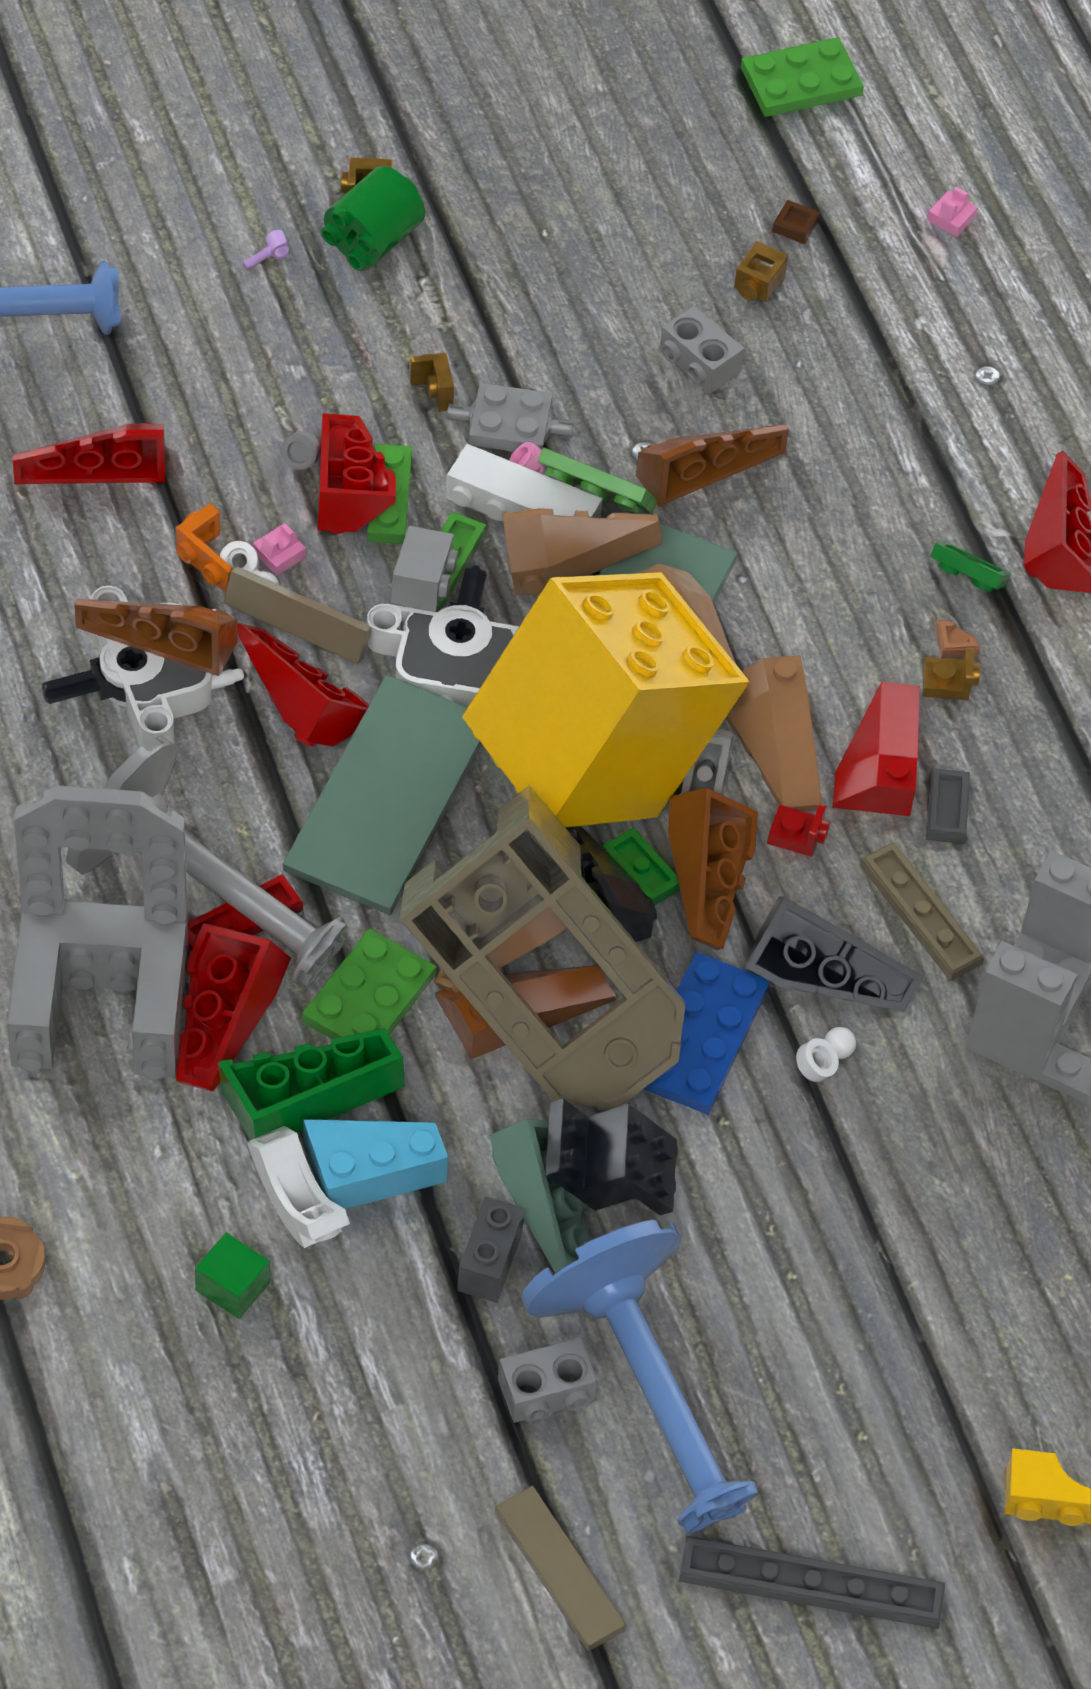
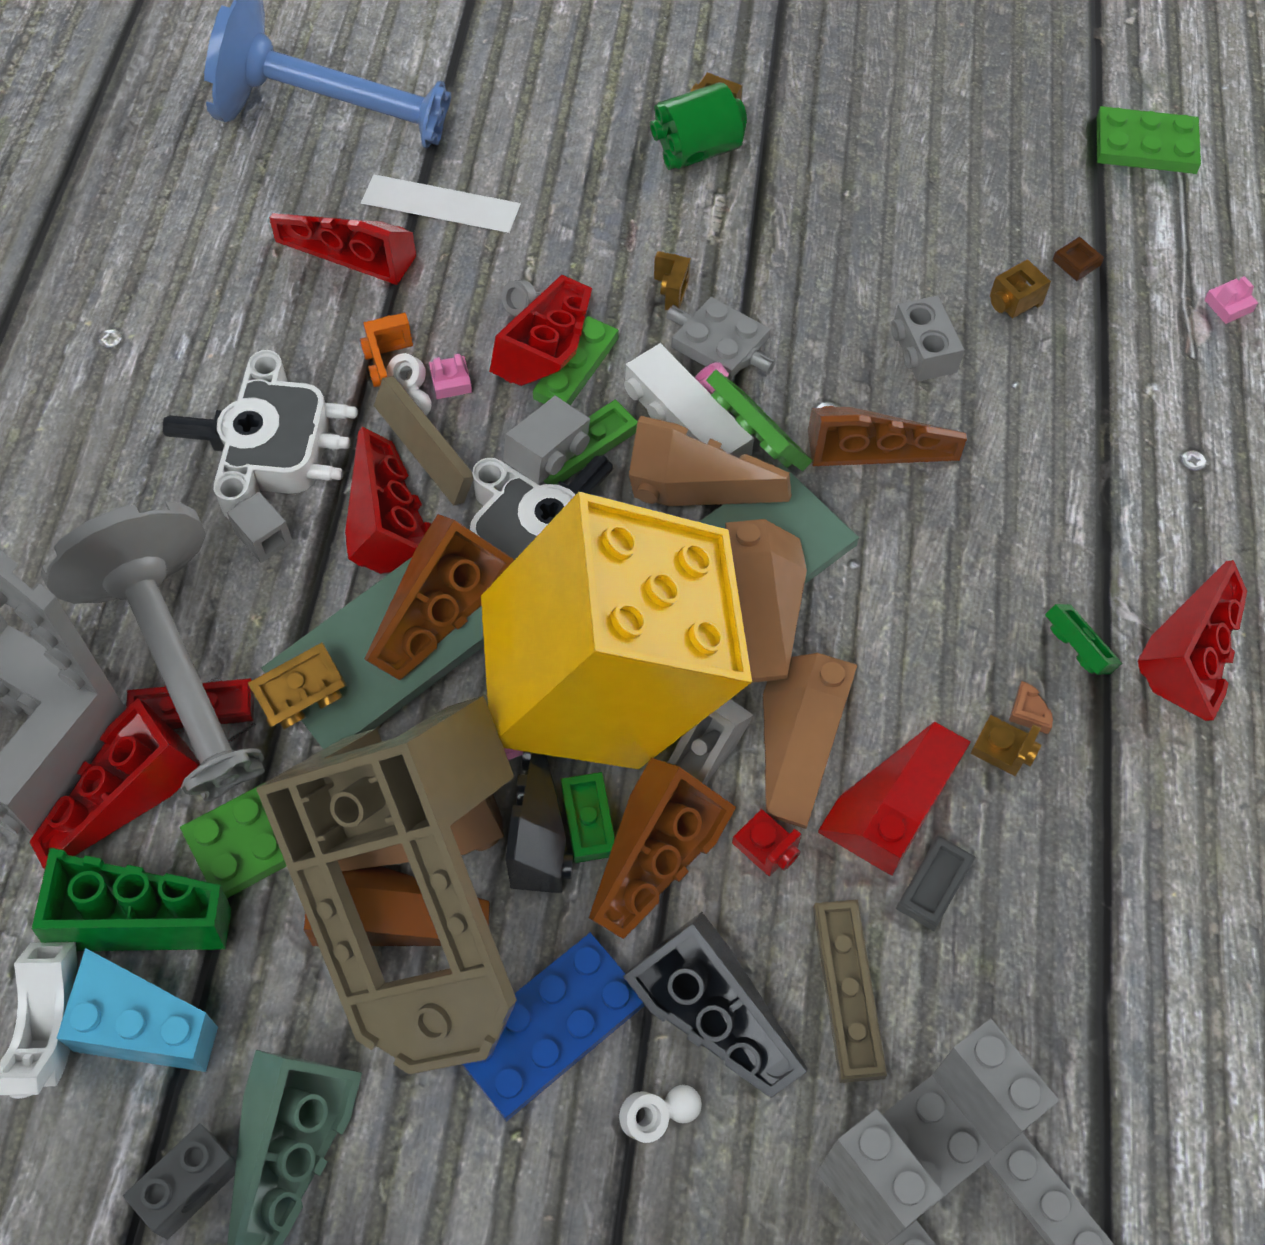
camera: 30 degrees right, 5 degrees up
dark orange wedge [74,599,238,676] -> none
lavender hand [242,230,289,270] -> none
black bracket [545,1098,678,1216] -> none
none -> light grey brick [227,492,293,563]
none -> pearl gold bracket [248,642,347,730]
none -> white sticker [361,174,521,233]
none -> dark orange wedge [364,514,514,680]

